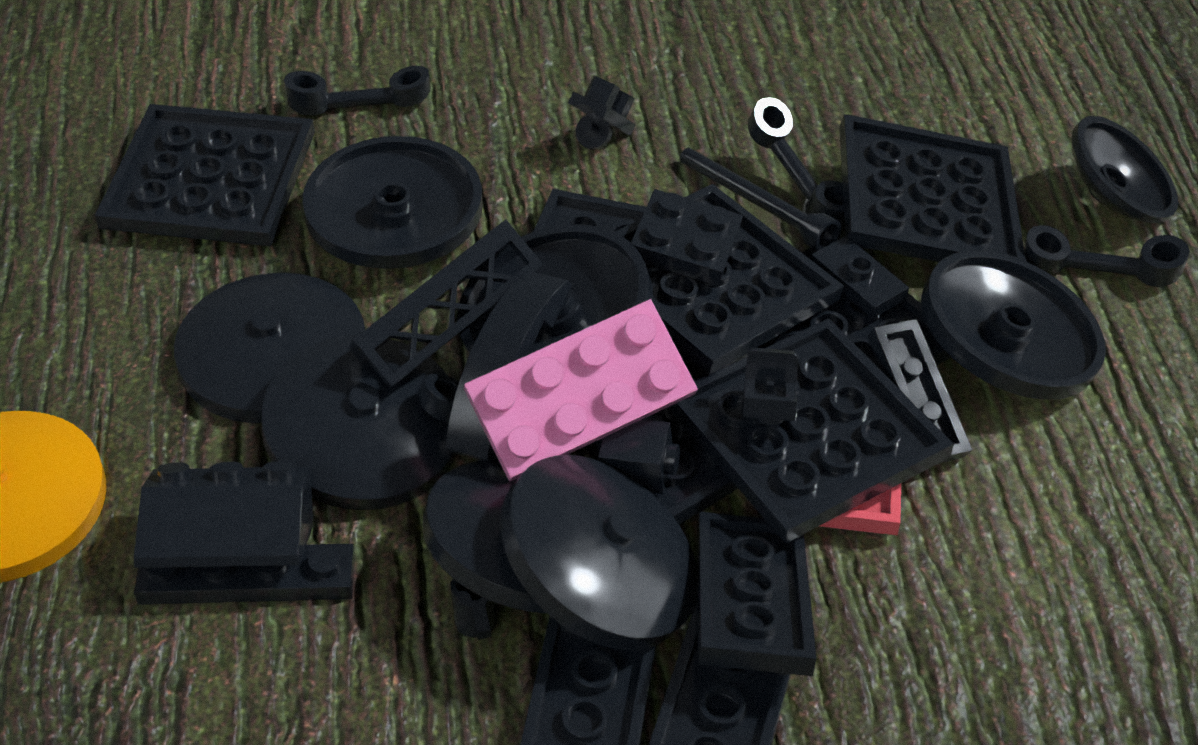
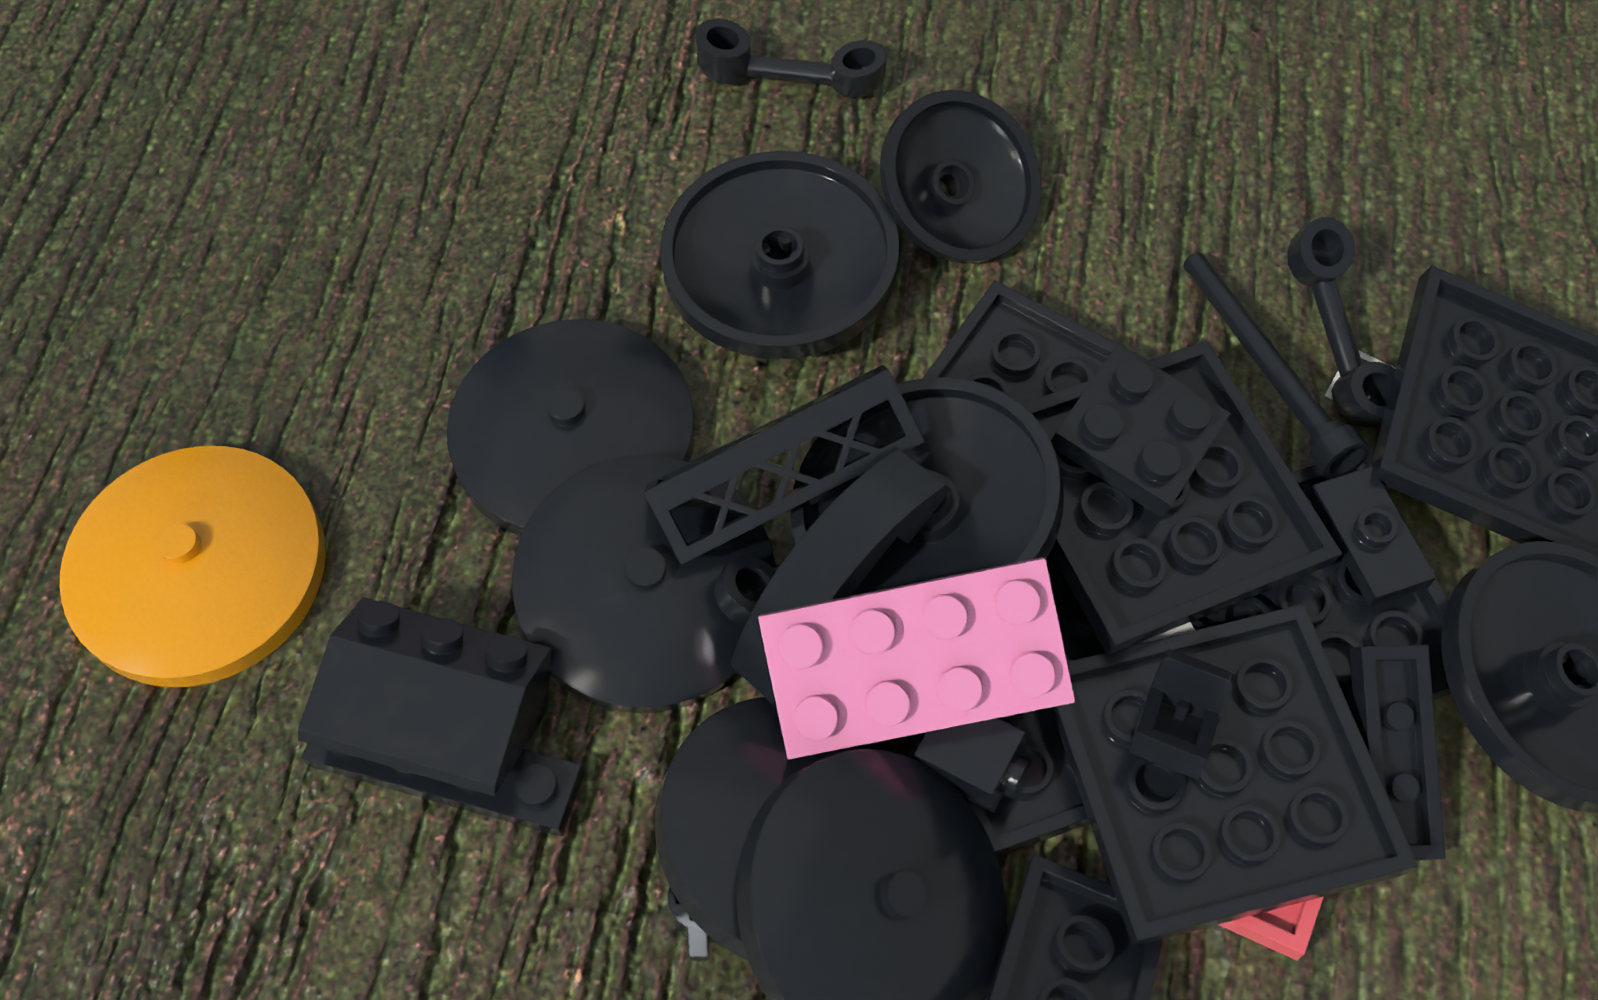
camera: 20 degrees right, 15 degrees up
black plate [95,104,315,246] -> none
black hips [568,76,635,150] -> none
none -> black dish [880,90,1041,264]

